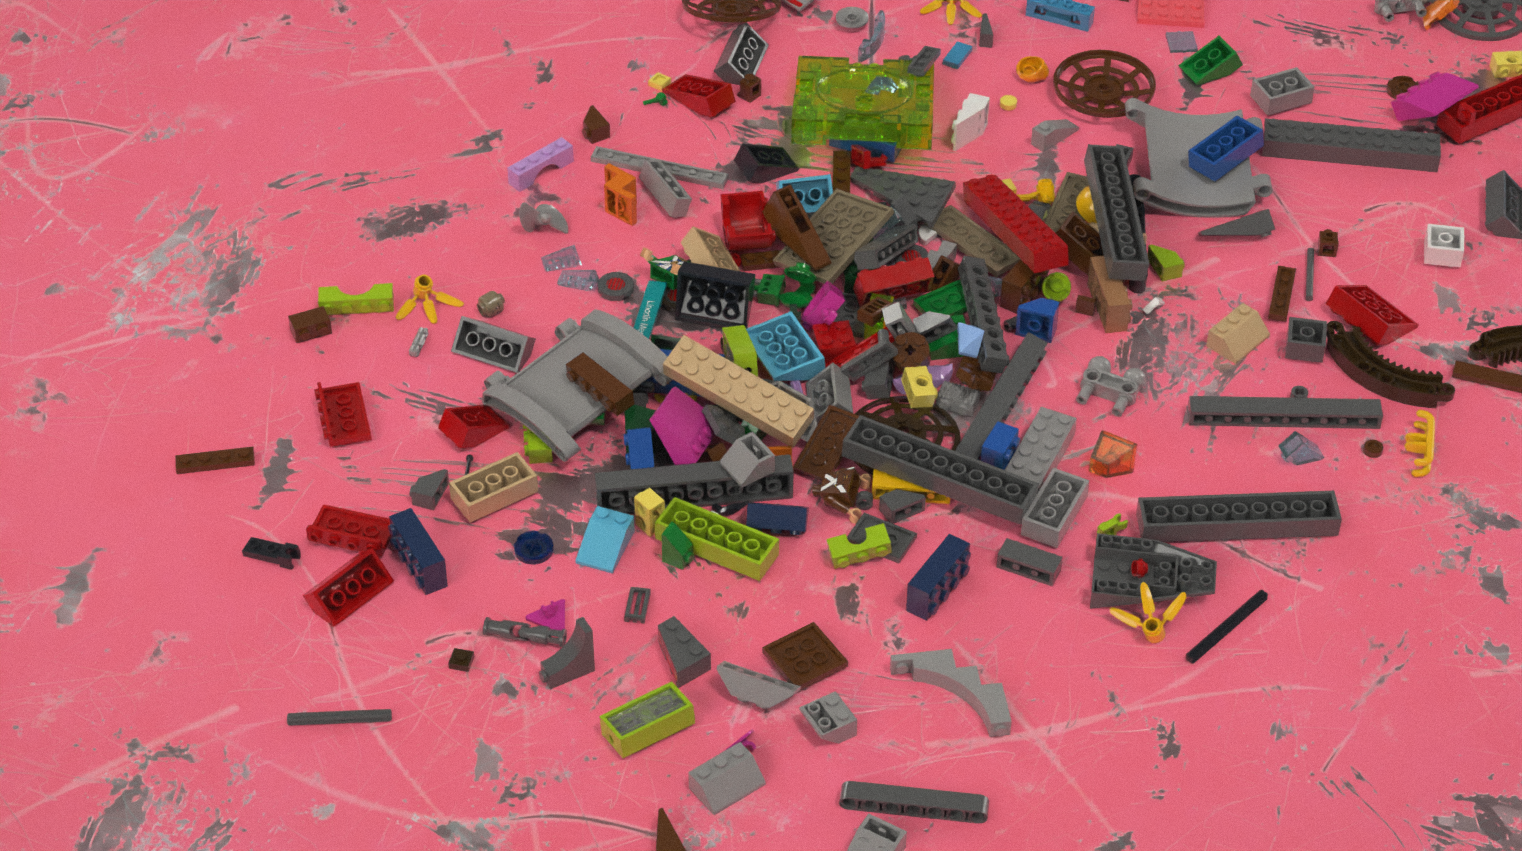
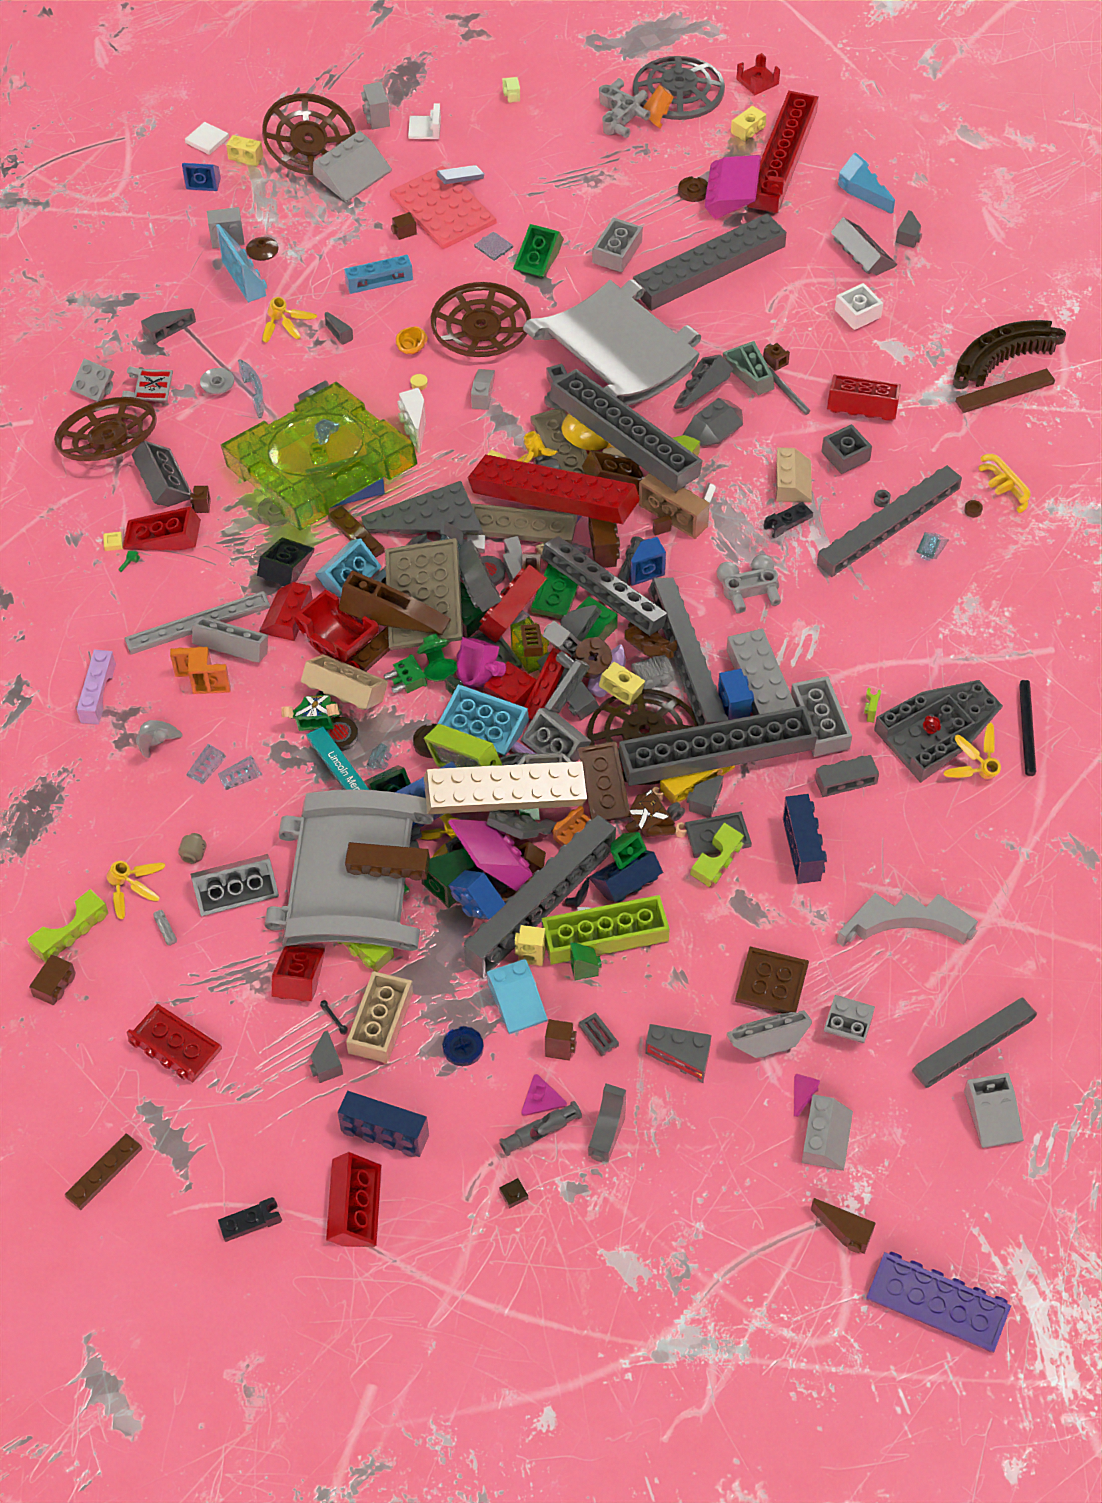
camera: 40 degrees left, 10 degrees up
dark grey axle [287,709,392,726] -> none
red bracket [306,504,392,557] -> none
reddish brown slope [582,105,610,144] -> none
tile [598,272,634,301] -> none
lime brick [599,681,695,758] -> none
black slope [675,261,755,329] -> none
light grey slope [720,432,775,487] -> none
red piece [851,145,888,169] -> none
dark grey plate [907,46,941,76] -> none
dark azure tile [943,41,972,69] -> none
light blue slope [957,322,984,358] -> none
lime hair [1042,272,1071,302] -> none
clear orange slope [1089,430,1137,478] -> none
dark grey brick [1136,490,1342,542] -> none
blue brick [1188,116,1264,181] -> none
reddish brown plate [1268,265,1296,322] -> none
dark brown gear [1326,321,1455,408] -> none
none -> red slope [259,582,313,641]
none -> clear light blue tile [367,743,392,769]
none -> reddish brown brick [545,1019,577,1061]
none -> green slope [611,832,647,869]
none -> dark grey wedge [683,398,743,446]
none -> sand green wedge [722,341,775,395]
none -> black plate [764,502,813,538]

